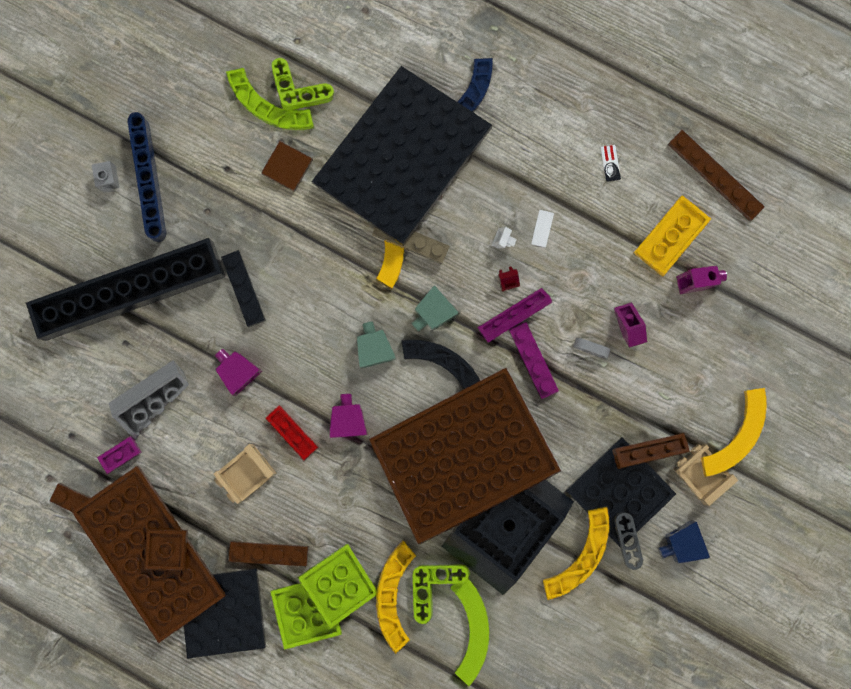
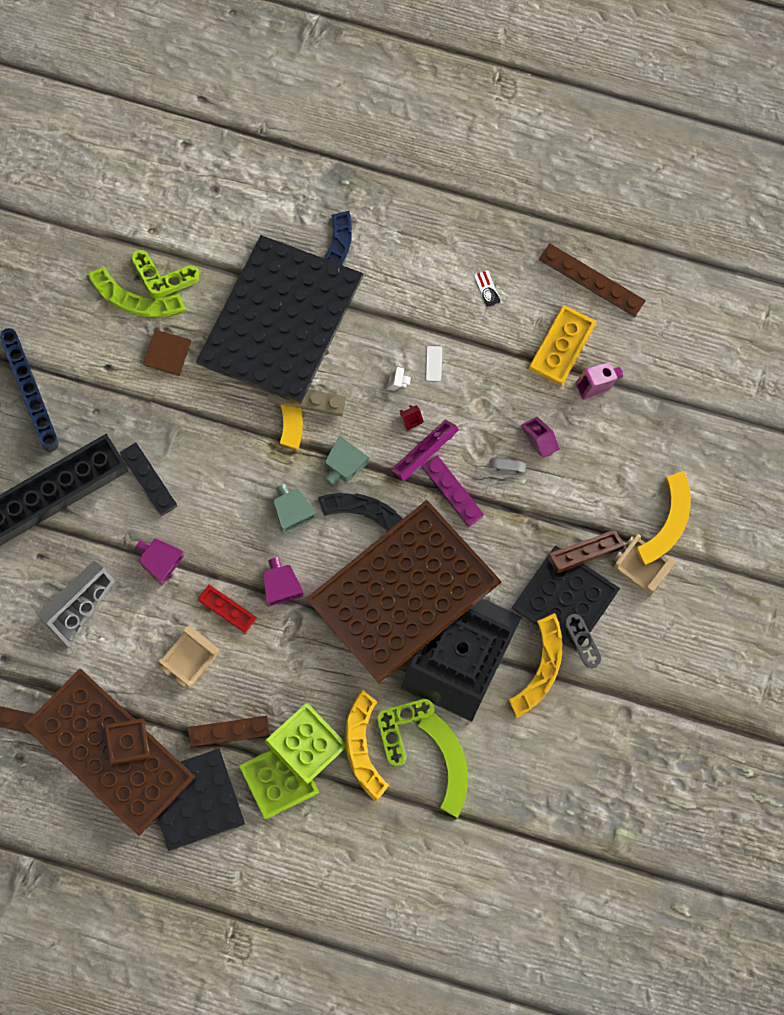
camera: 20 degrees left, 10 degrees down
magenta plate [97,436,142,474] -> none
dark blue torso [658,520,710,563] -> none

